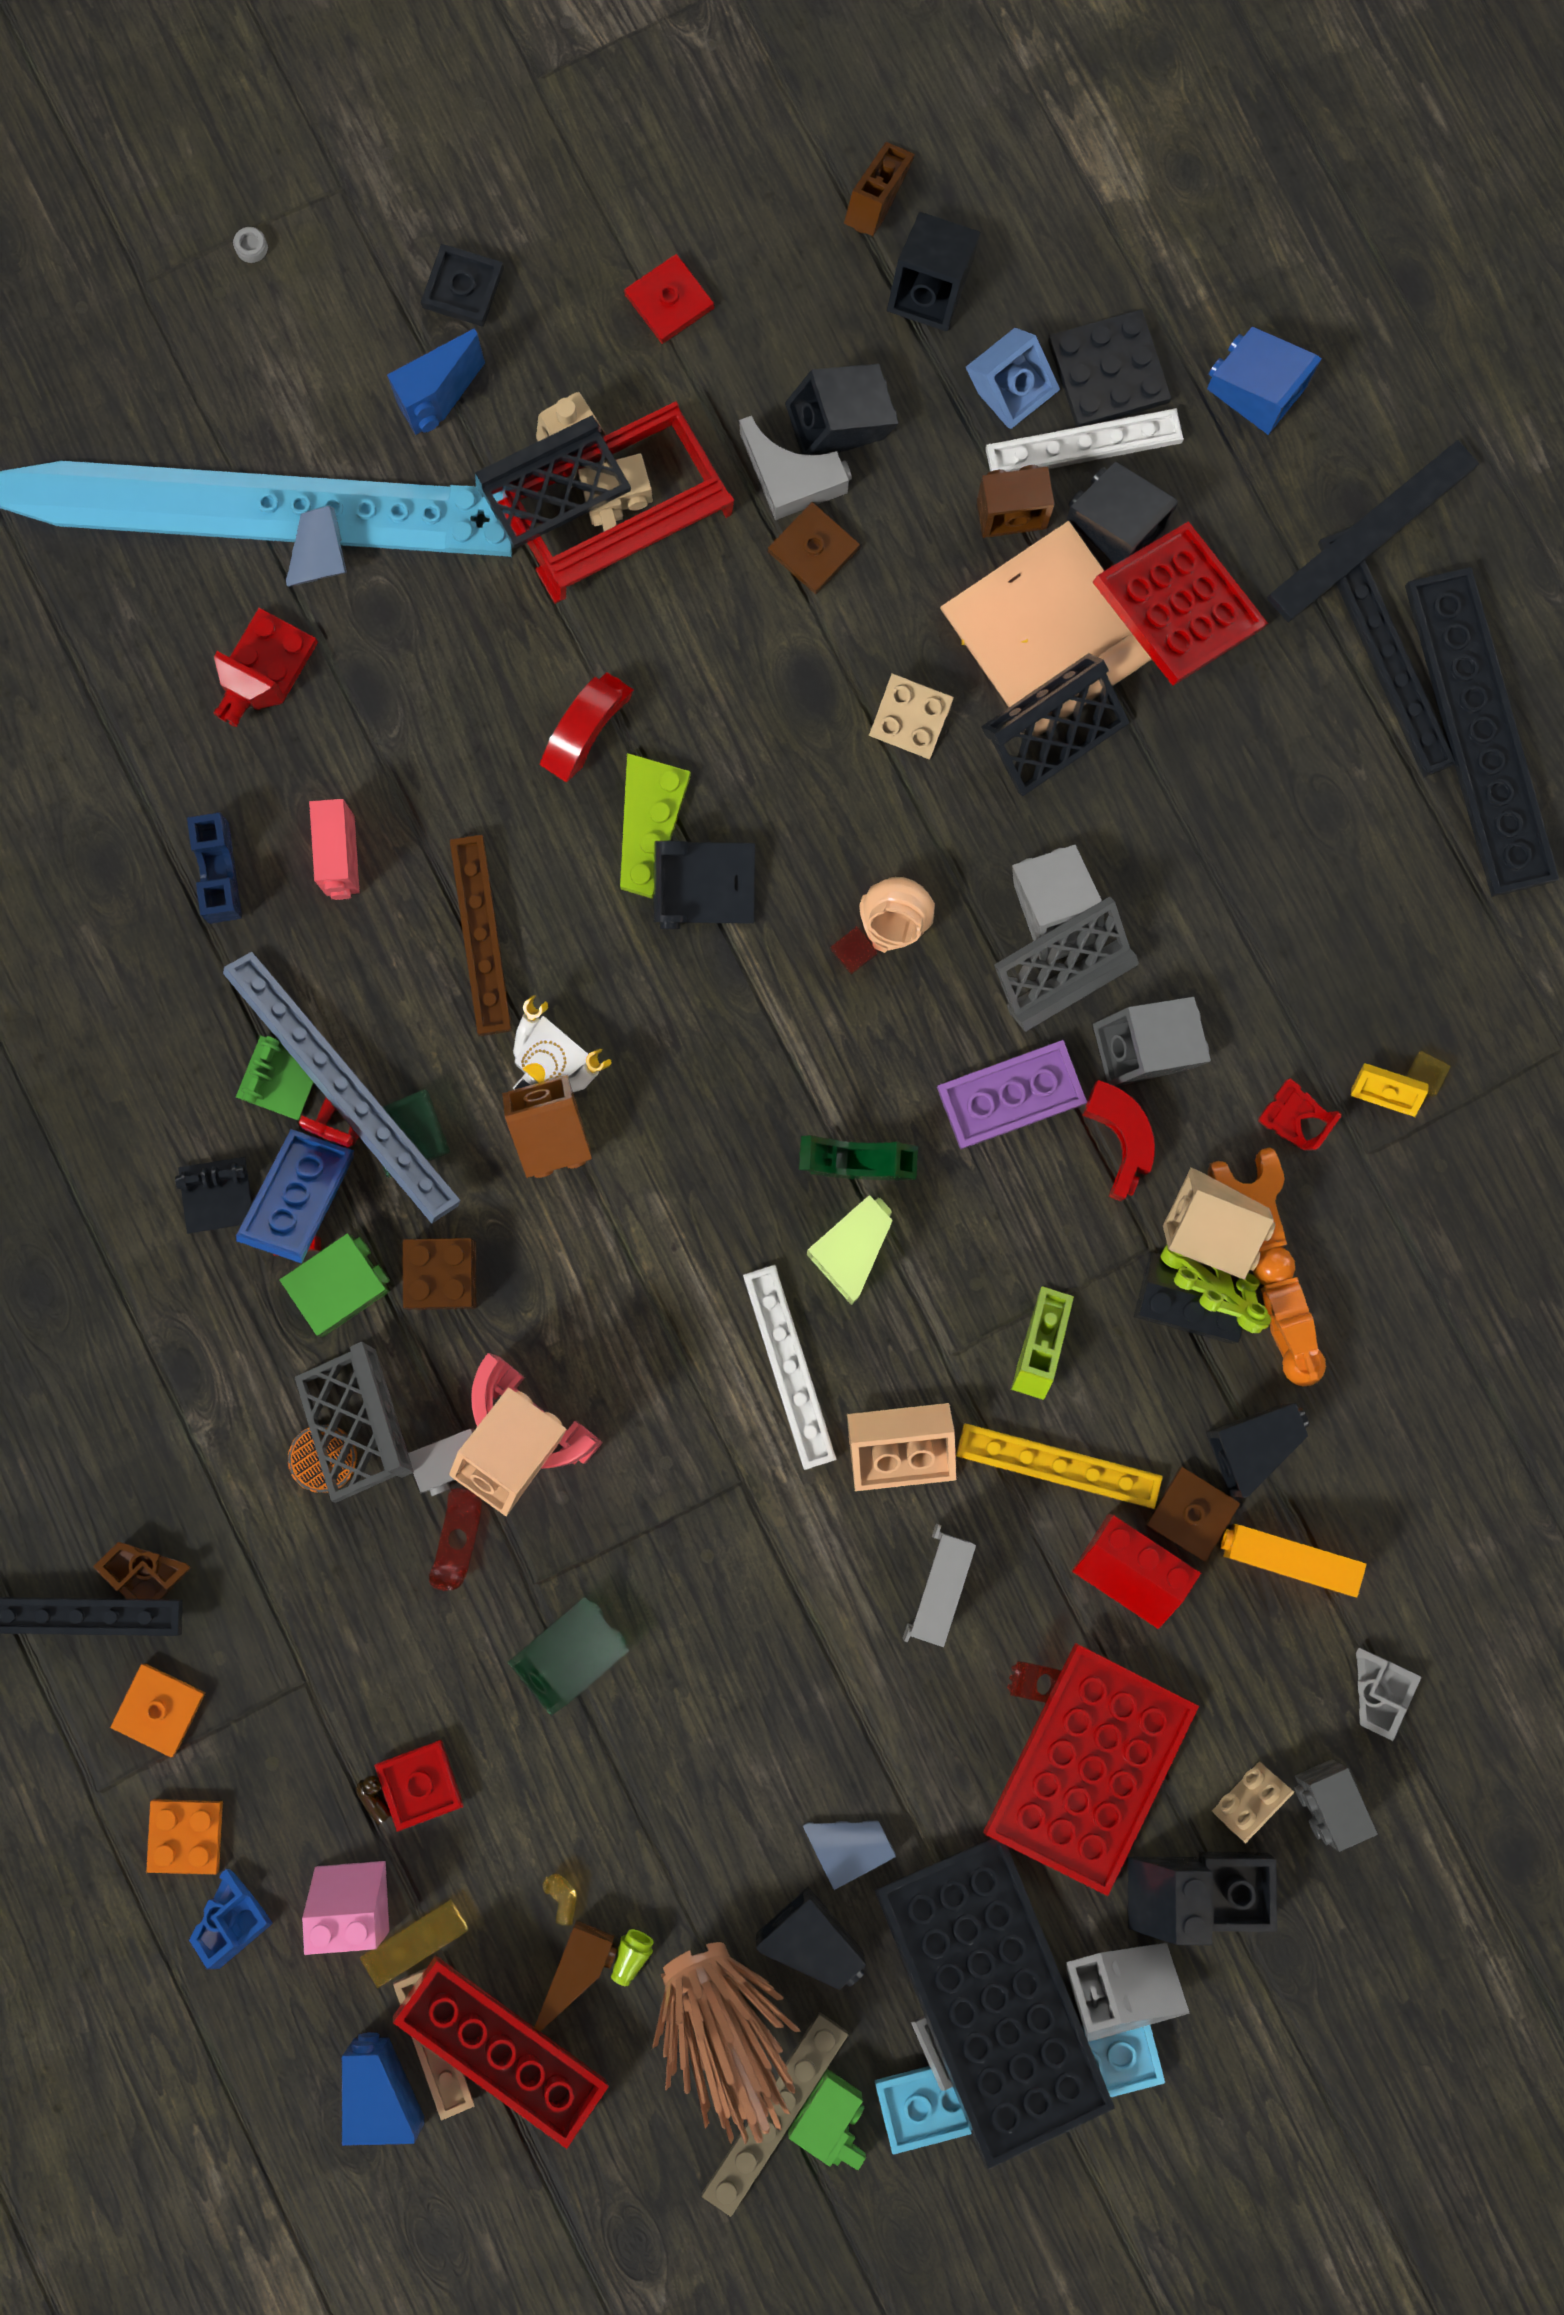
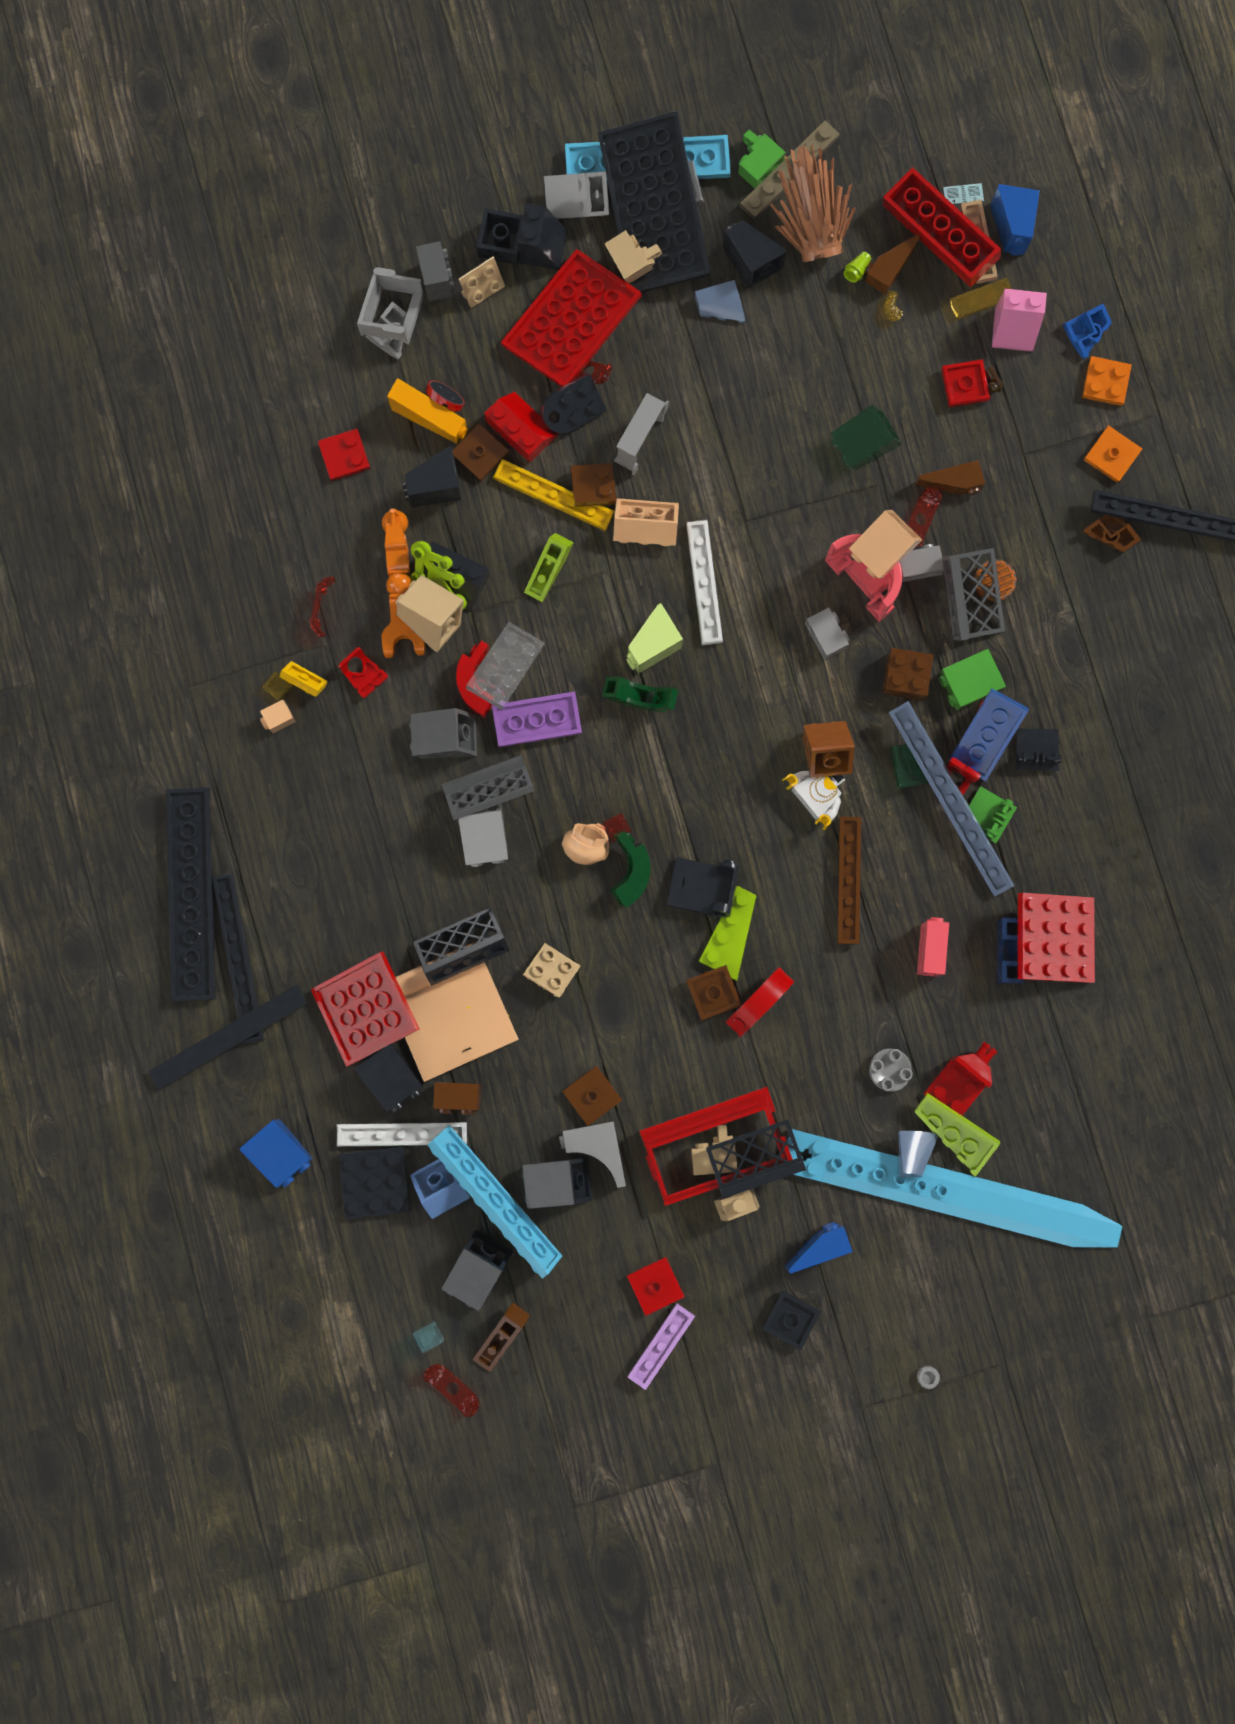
camera: 170 degrees left, 0 degrees up
none -> light nougat brick [260,700,295,733]
none -> clear red piece [309,576,336,638]
none -> red plate [318,429,371,482]
none -> light grey piece [357,267,425,345]
none -> clear light blue brick [413,1321,444,1354]
none -> clear red piece [423,1364,480,1418]
none -> tile [426,380,465,412]
none -> medium azure plate [428,1125,562,1279]
none -> clear plate [466,622,545,710]
none -> black plate [541,373,607,433]
none -> reddish brown plate [570,463,617,507]
none -> tan hinge [605,230,662,284]
none -> dark green arch [609,830,651,908]
none -> lavender plate [627,1303,695,1390]
none -> reddish brown plate [686,965,741,1020]
none -> light grey brick [805,608,849,660]
none -> light grey dish [869,1048,913,1092]
none -> reddish brown slope [915,460,985,495]
none -> lime wing [915,1093,1000,1177]
none -> clear light blue sticker [943,183,984,204]
none -> plate [1018,893,1095,983]

